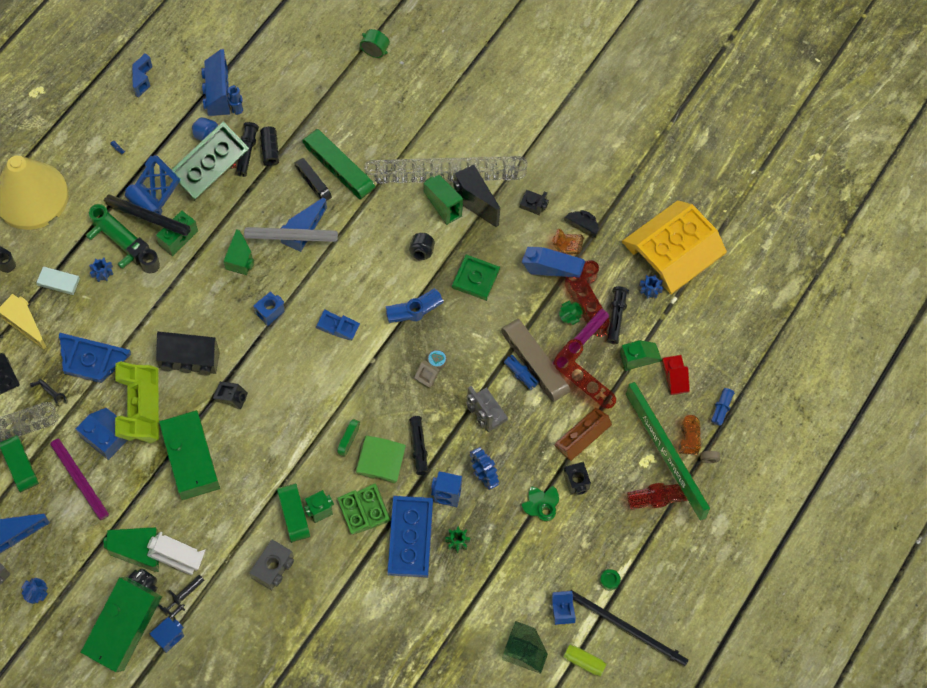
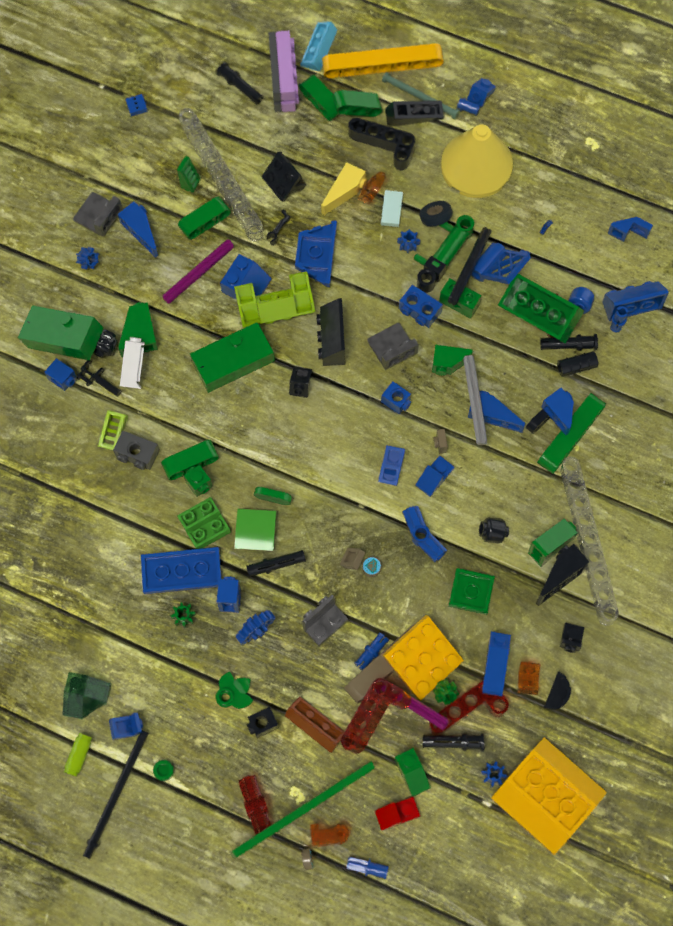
camera: 85 degrees right, 5 degrees up
none -> lime slope [98,410,127,451]
none -> clear orange helmet [357,171,386,204]
none -> flat silver bracket [367,323,418,370]
none -> yellow plate [382,615,464,701]
none -> blue brick [399,285,443,328]
none -> blue slope [415,456,454,497]
none -> black bush [420,201,453,227]
none -> dark tan plate [433,429,447,454]
none -> blue slope [542,387,574,435]

